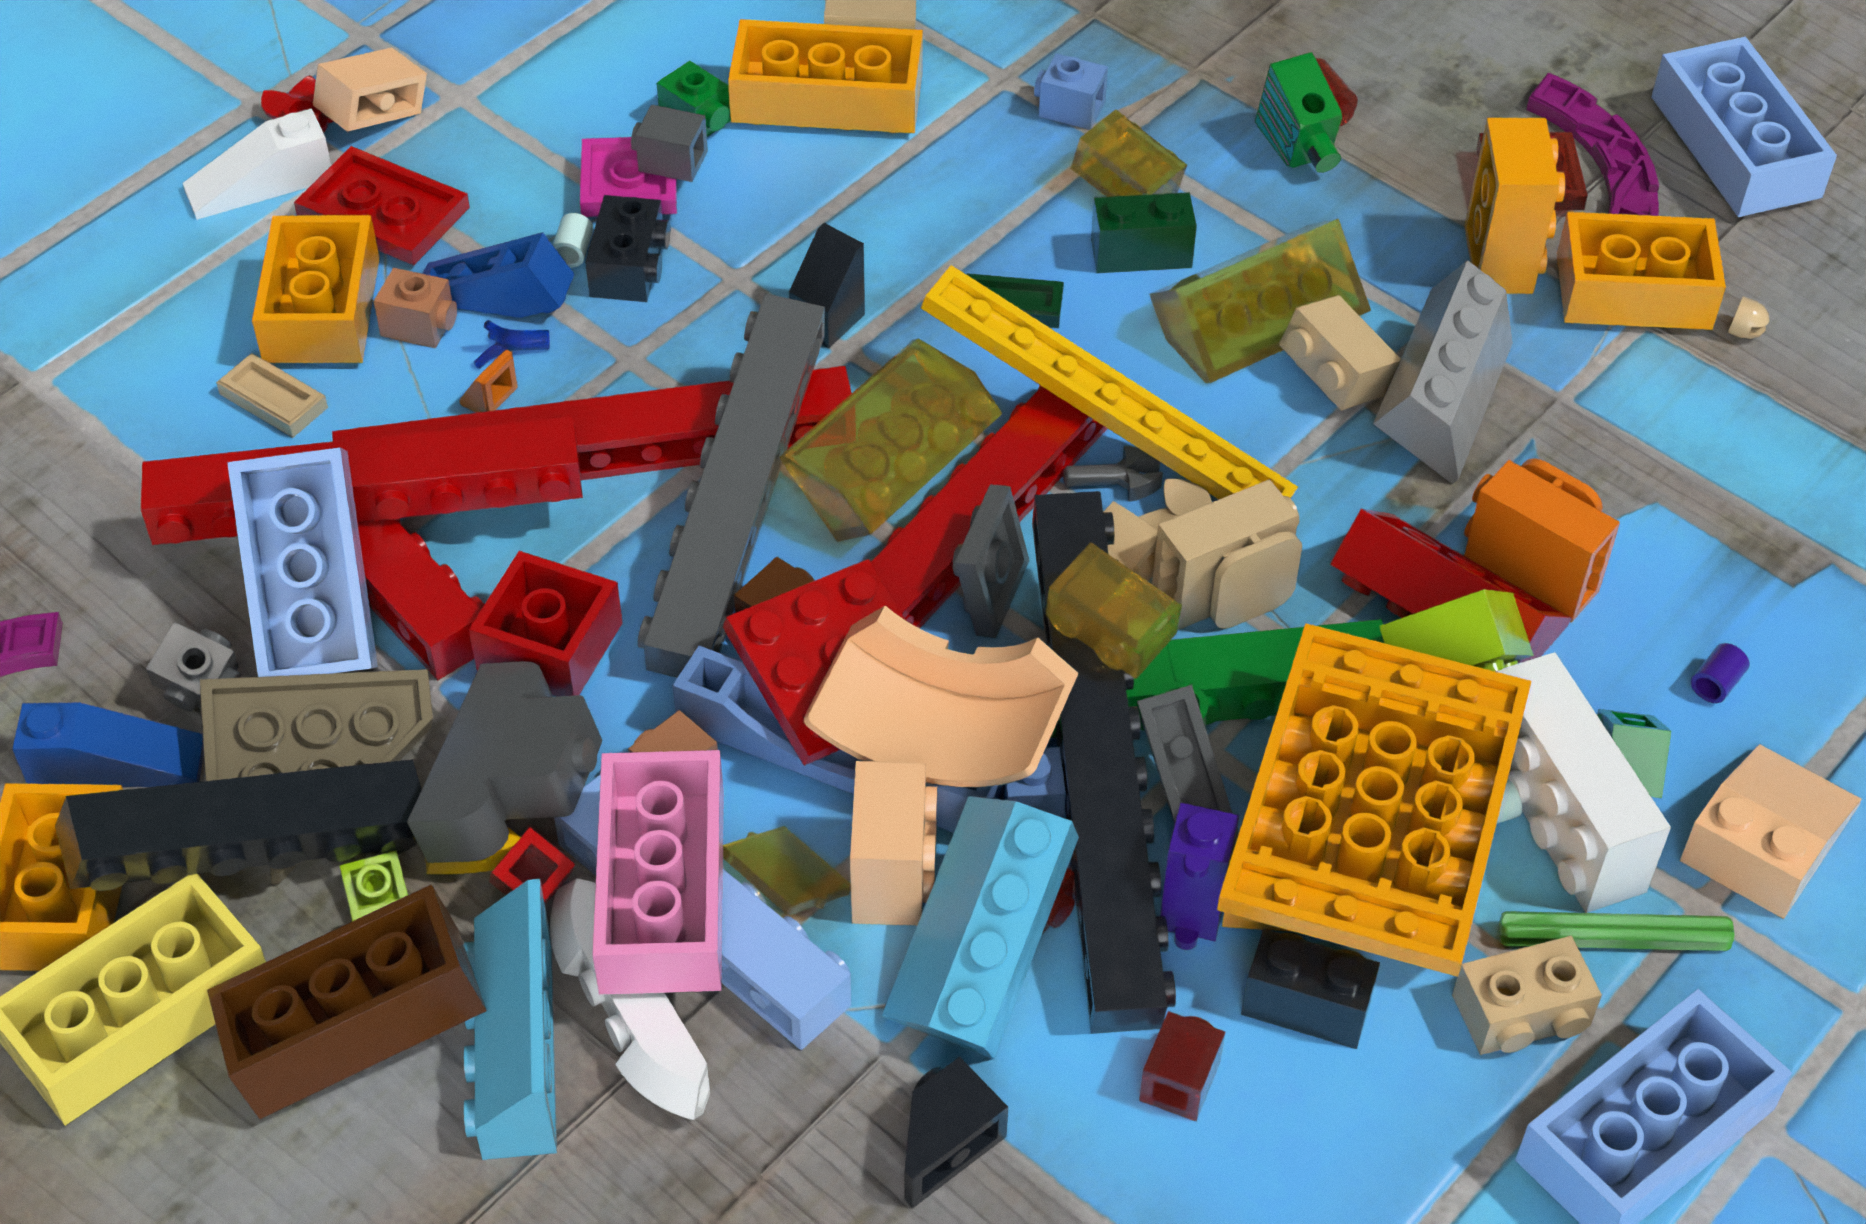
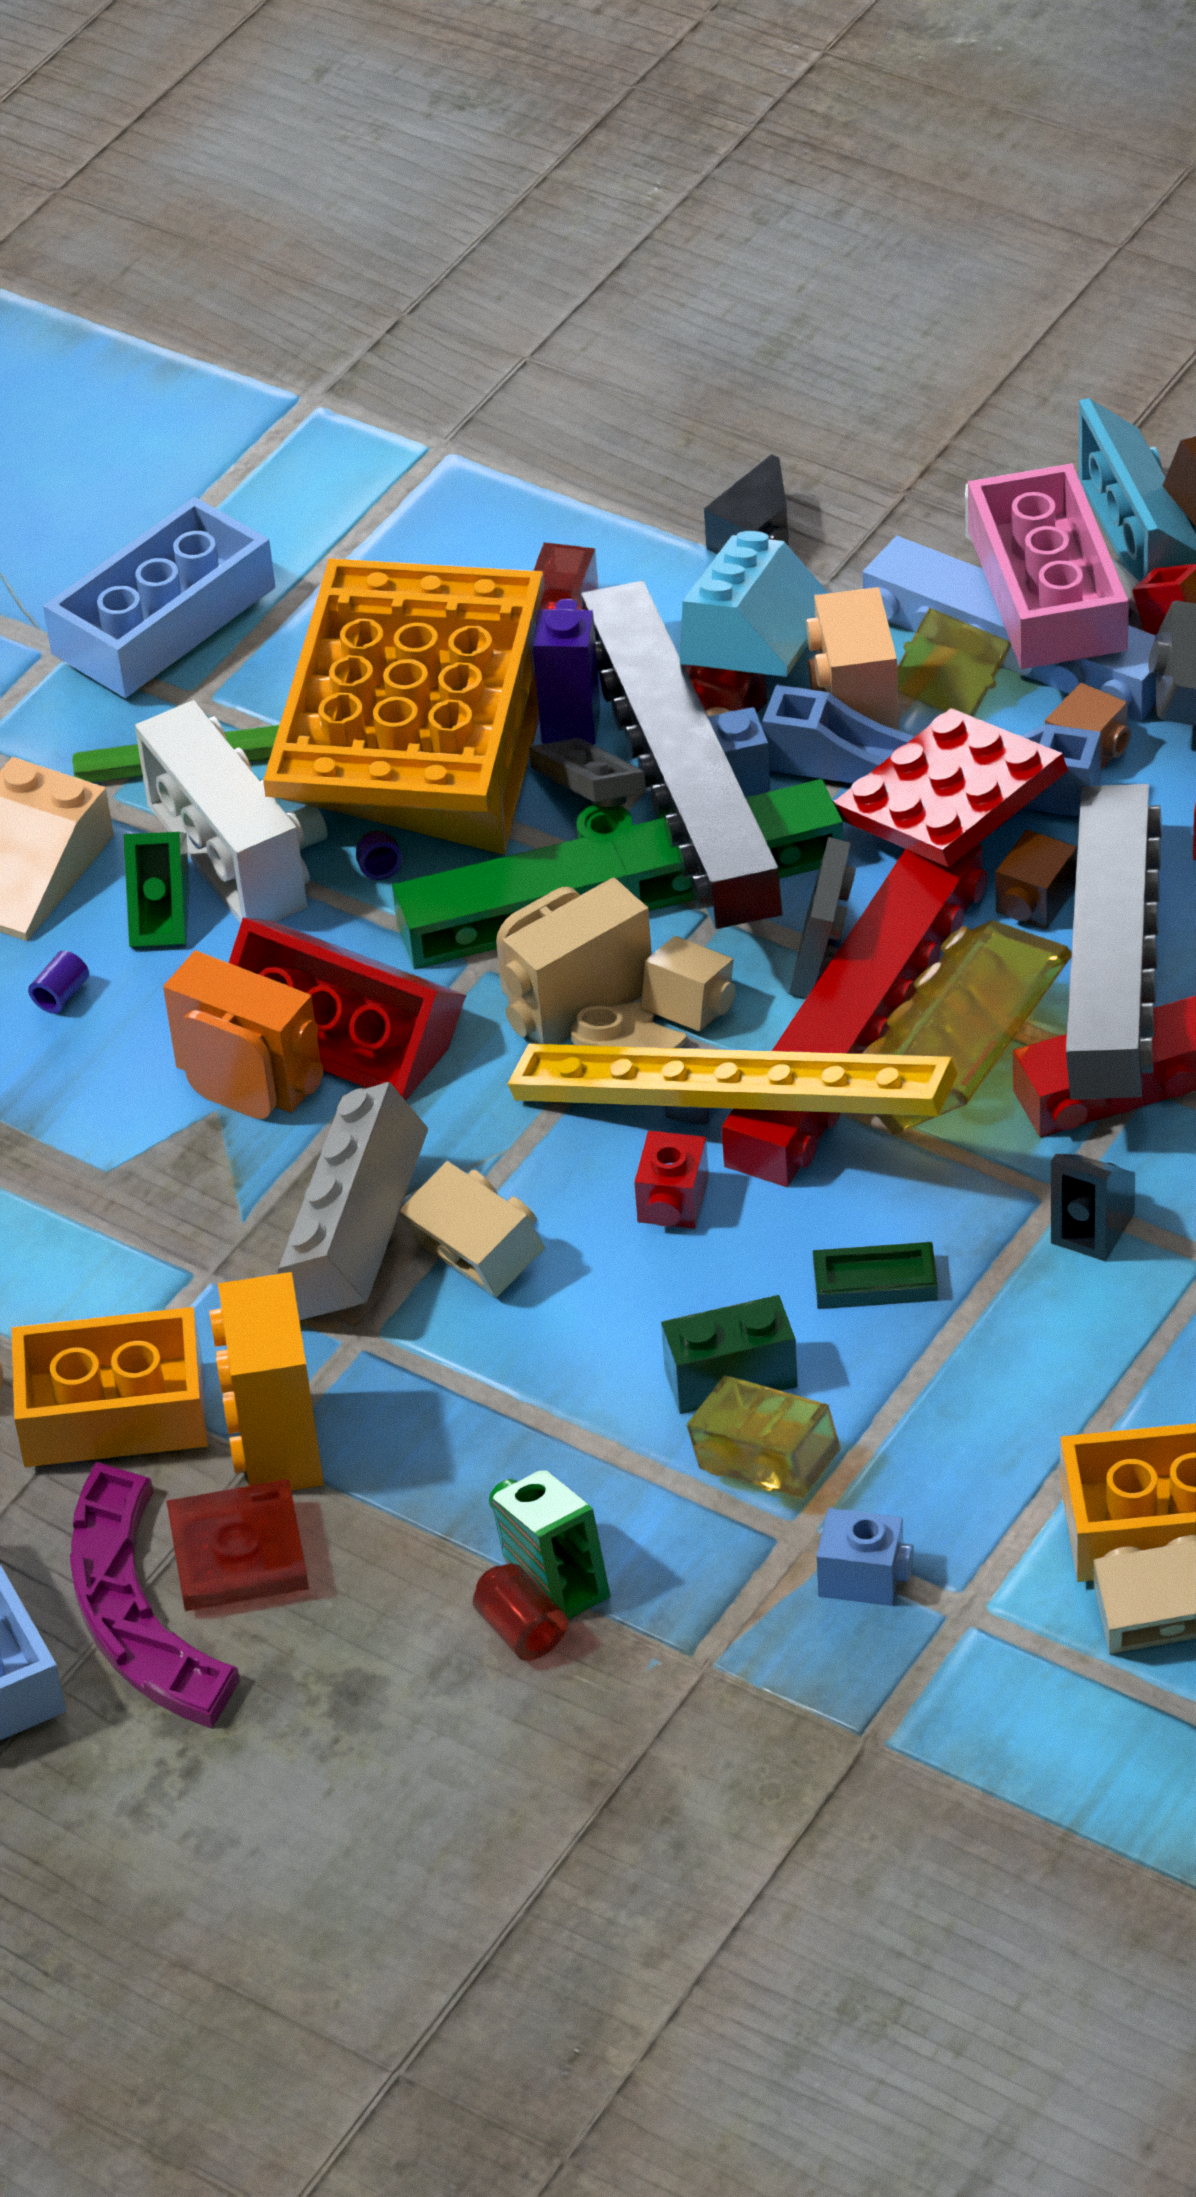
camera: 175 degrees right, 5 degrees down
light nougat panel [804,606,1078,787] -> none
clear yellow brick [1046,542,1182,679] -> none
clear yellow slope [1149,219,1371,383] -> none
lime brick [1379,589,1534,671] -> none
tan brick [1452,936,1602,1055] -> none
none -> red brick [634,1131,709,1229]

